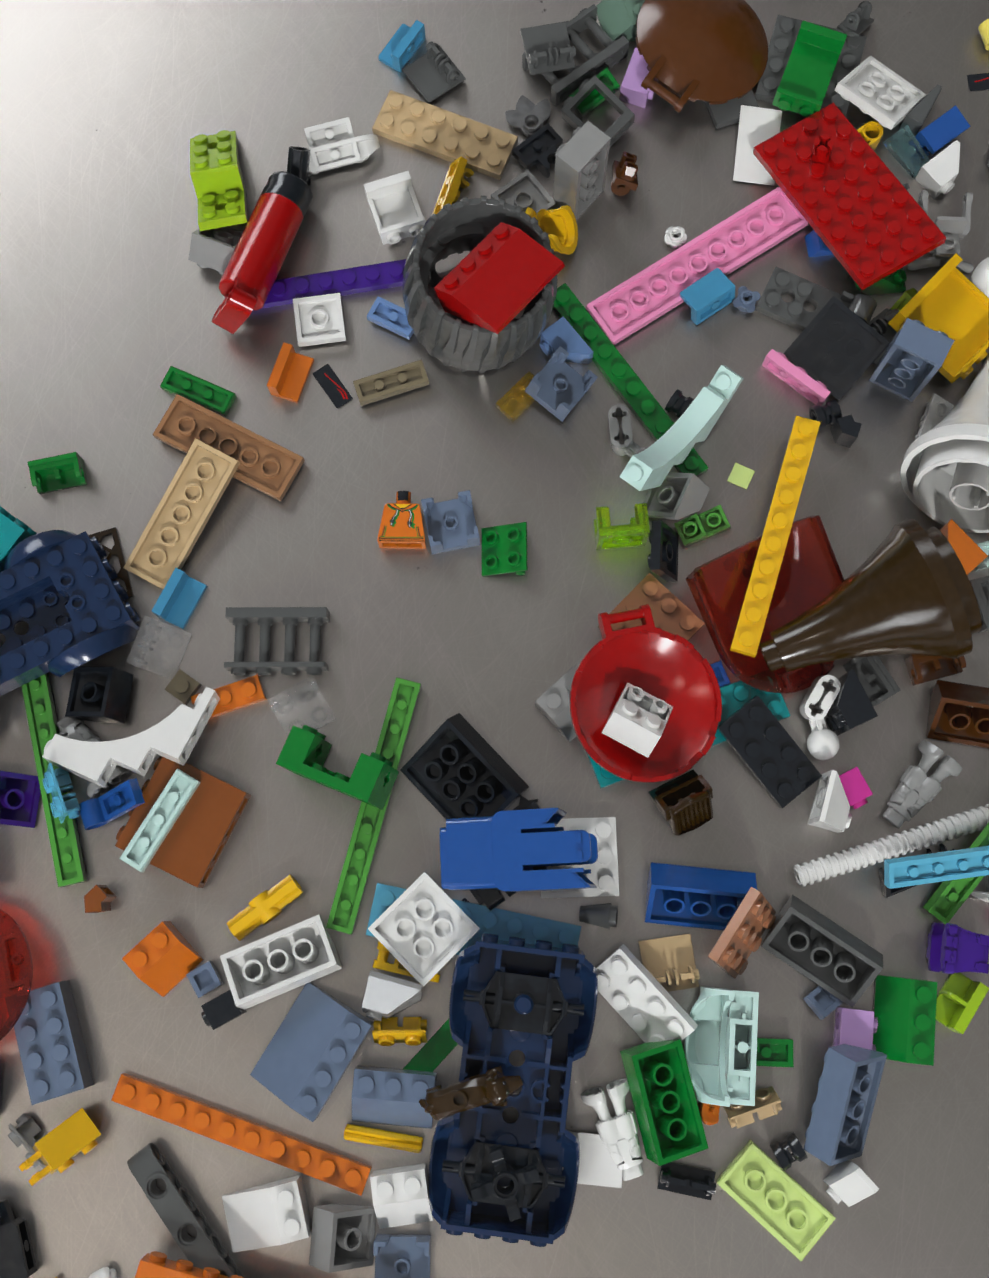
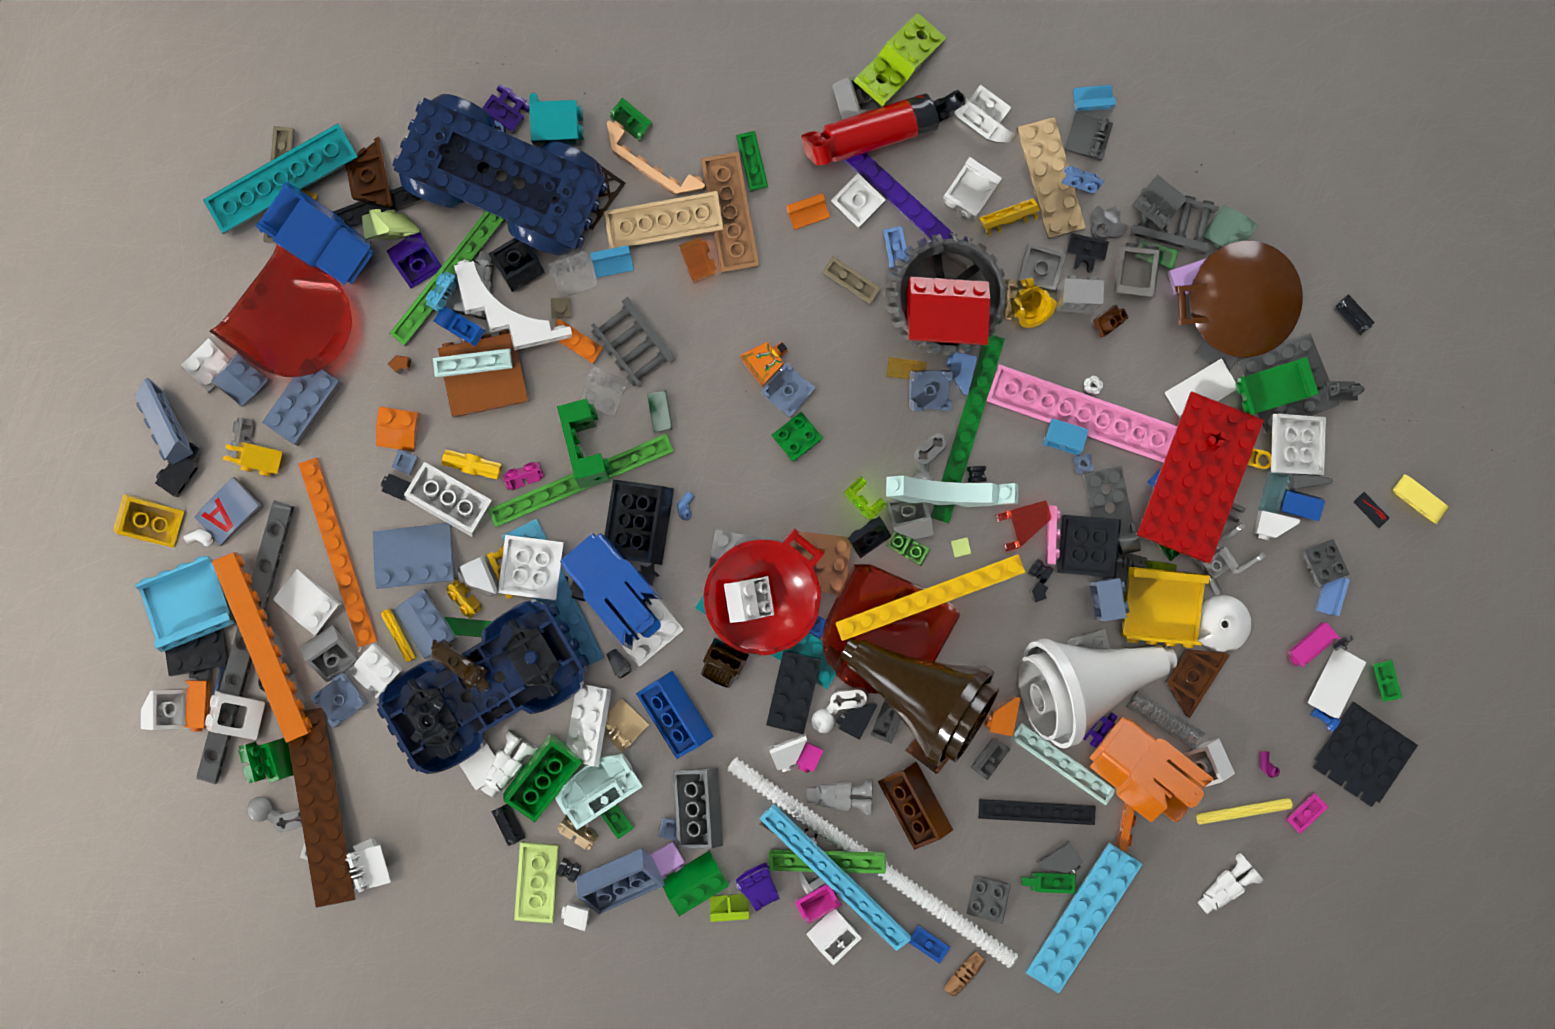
camera: 50 degrees right, 10 degrees up
black sticker [313,364,353,409] -> none
orange piece [697,1101,720,1126] -> none
nougat plate [708,887,776,979] -> none
none -> sand blue slope [195,477,262,546]
none -> dark pink hinge [503,462,544,490]
none -> light nougat slope [607,120,706,196]
none -> slope [647,390,673,432]
none -> medium blue arm [677,491,695,520]
none -> clear orange brick [679,237,717,284]
none -> clear red flag [995,500,1052,552]
none -> medium blue hinge [1061,165,1105,194]

